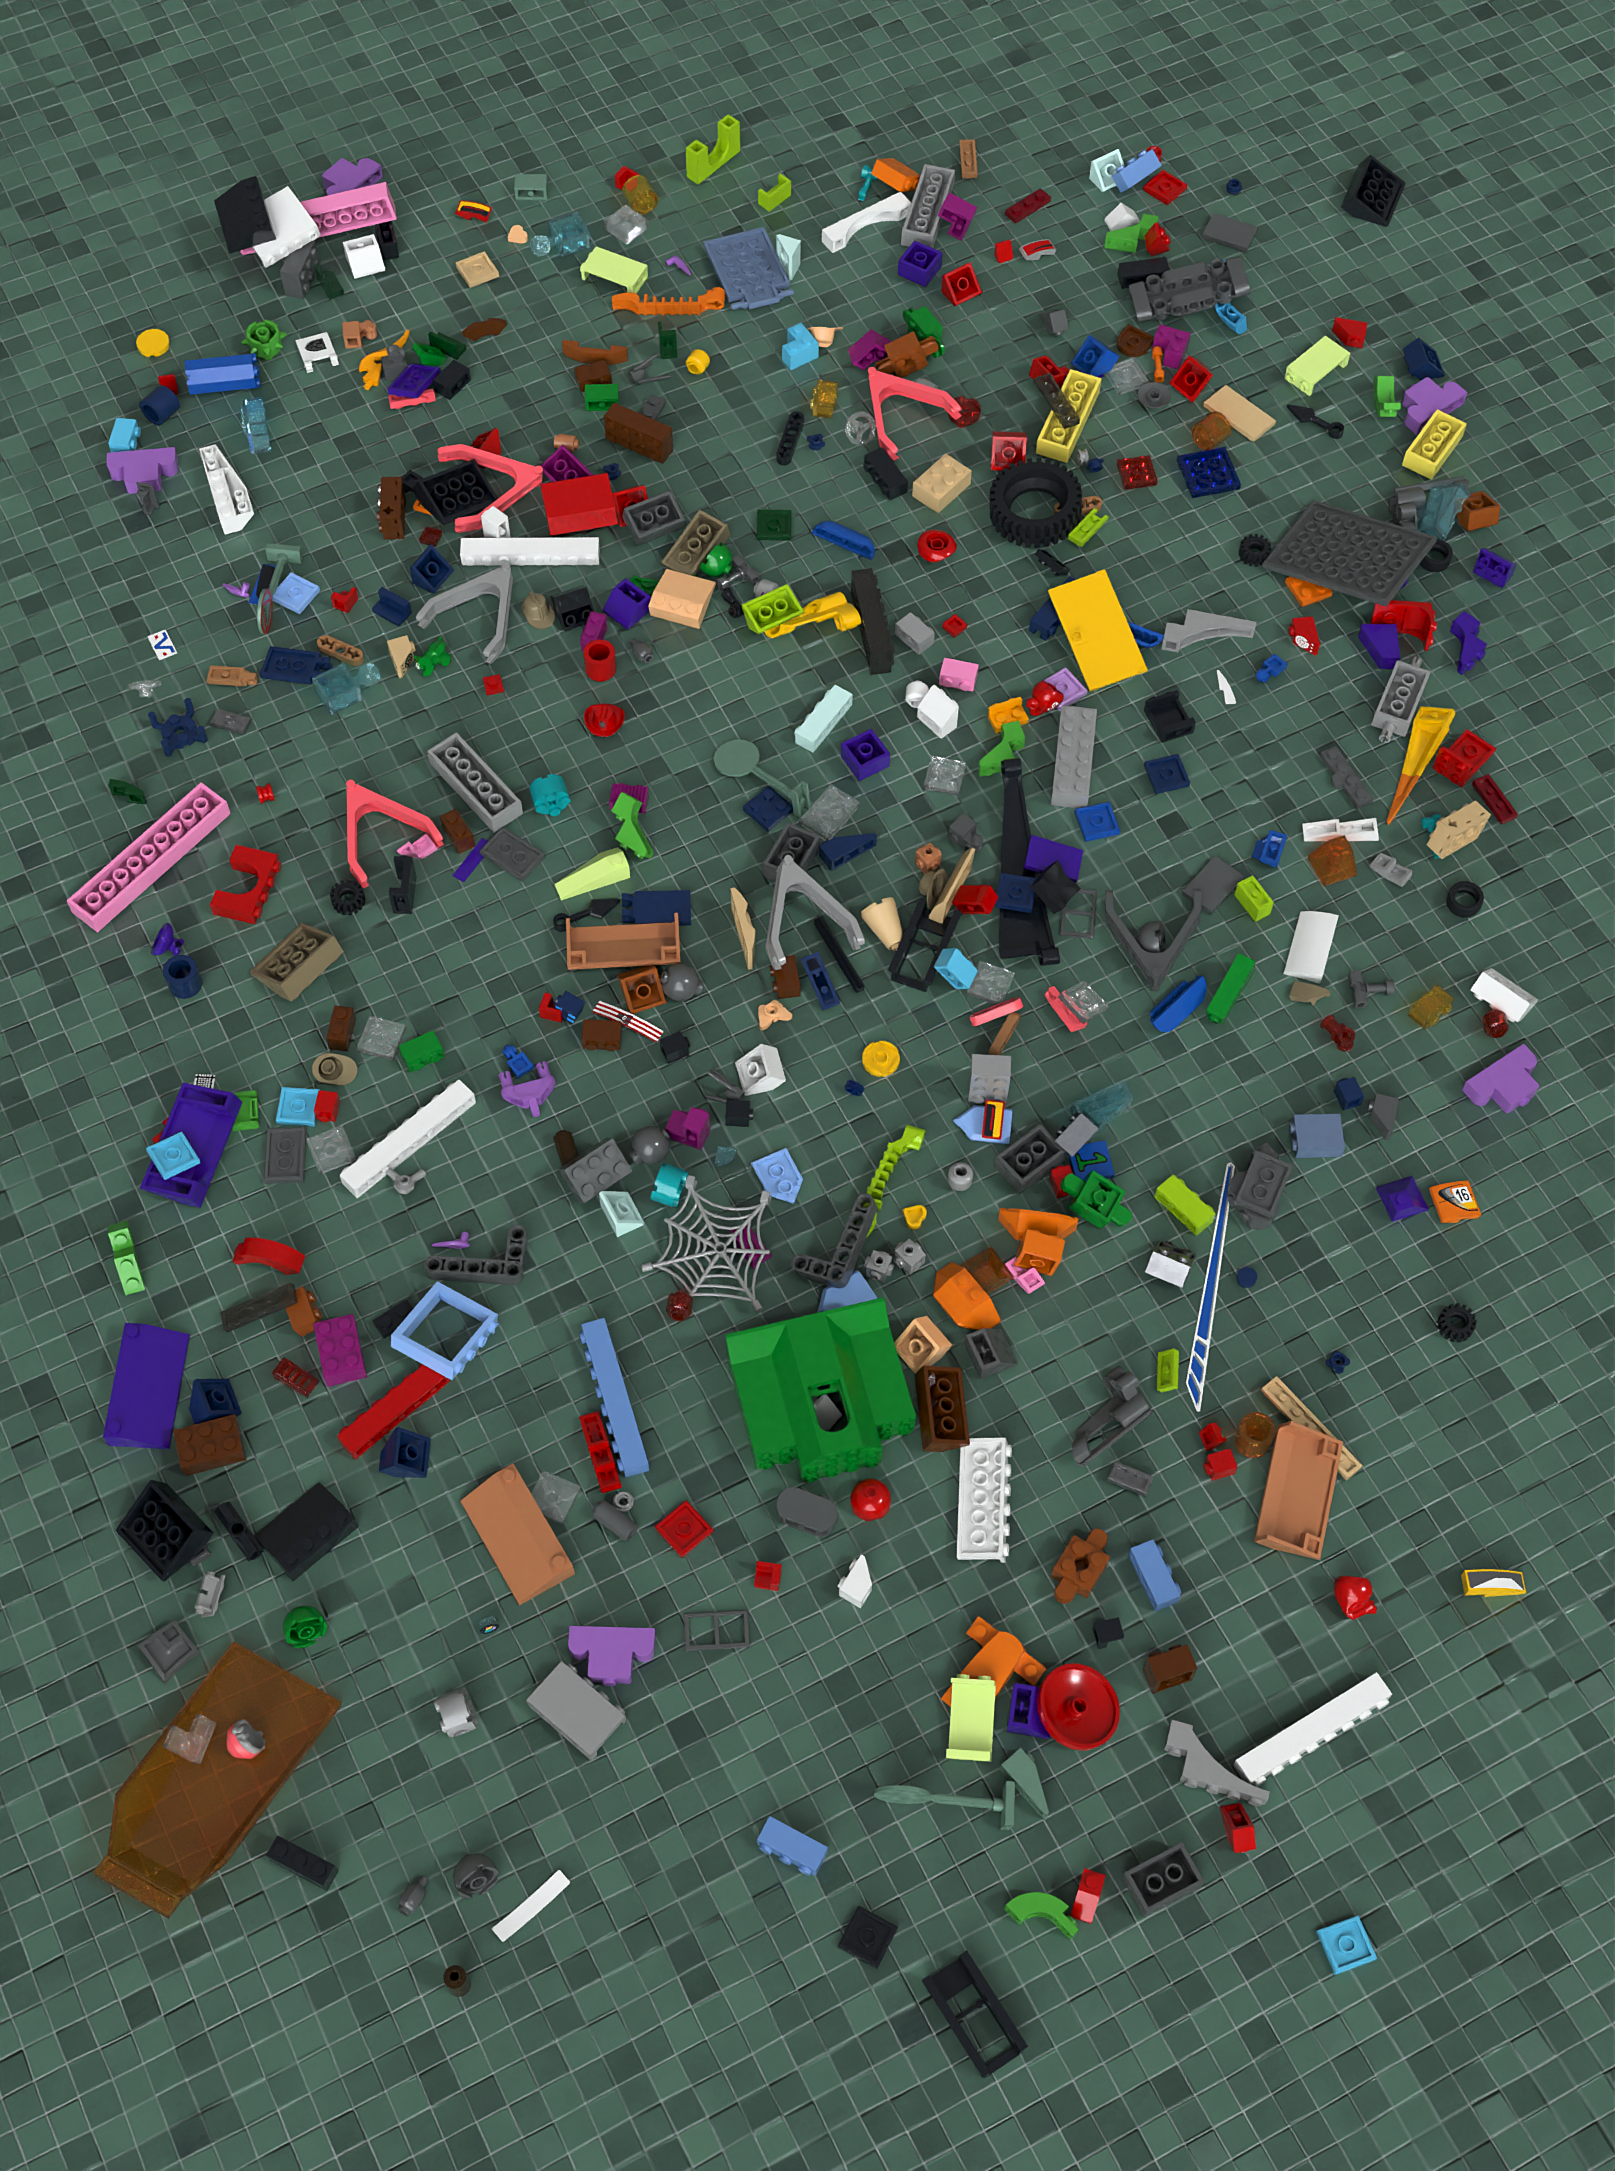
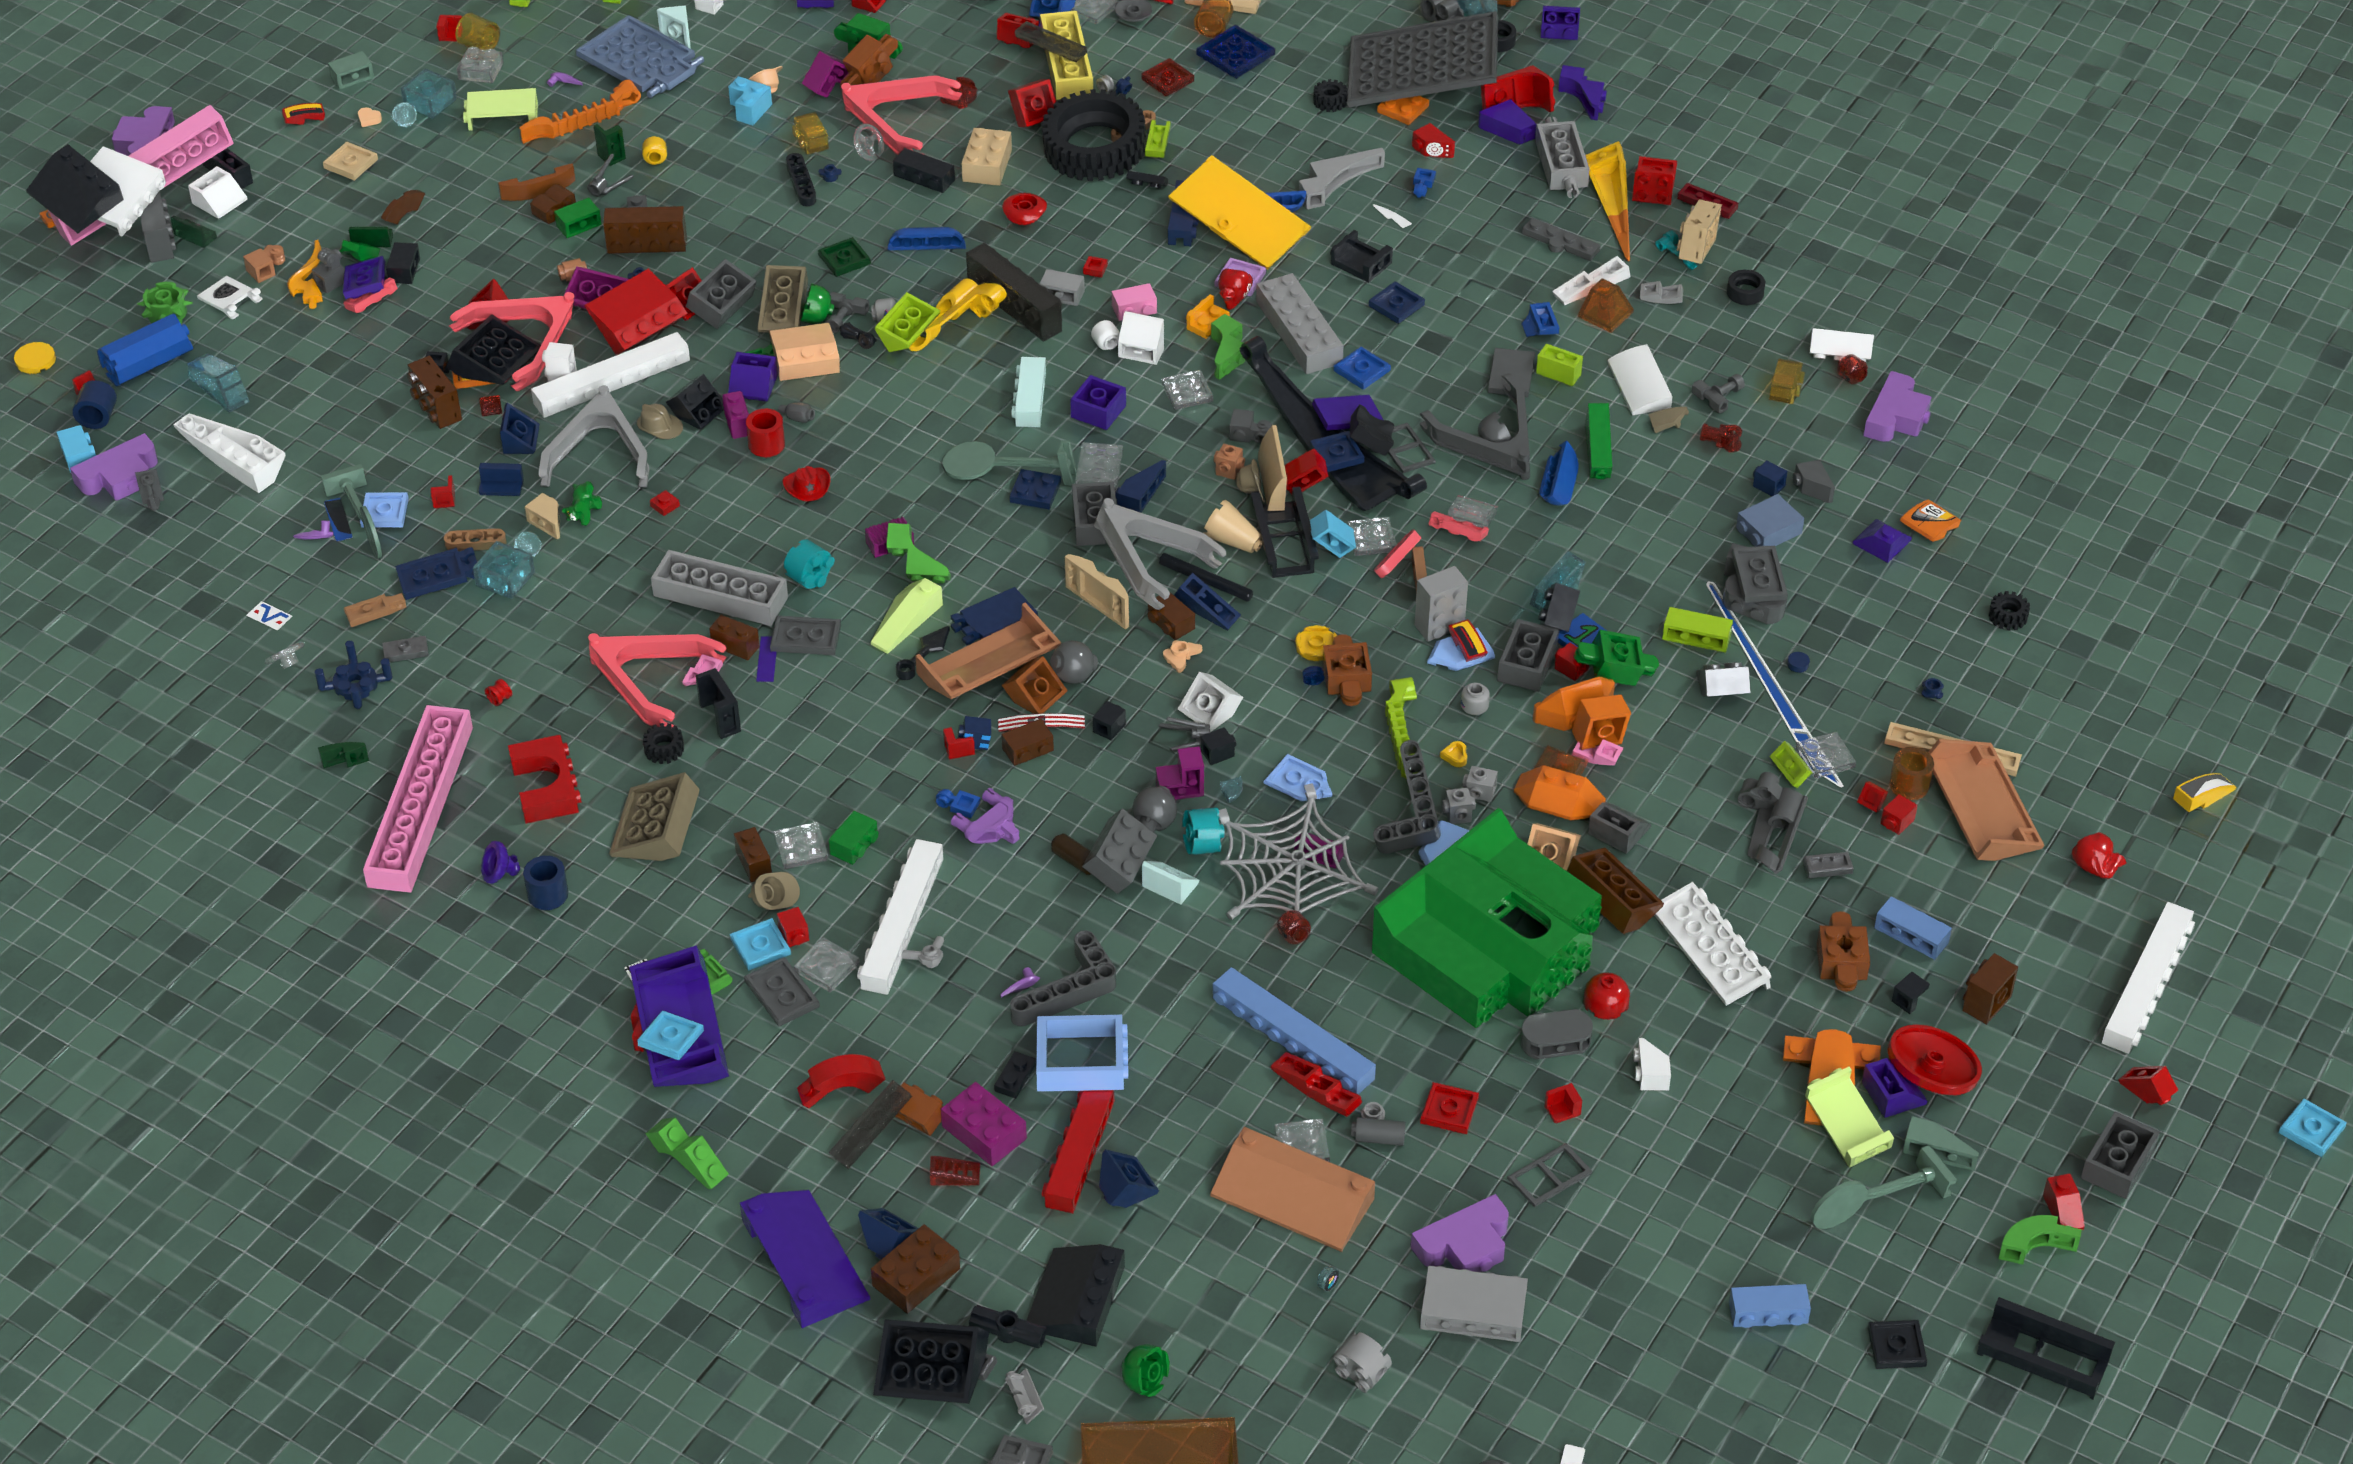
camera: 30 degrees left, 15 degrees down
light grey arch [1164,1720,1270,1806] -> none
none -> dark orange brick [1323,634,1372,706]
none -> clear plate [1796,731,1856,779]

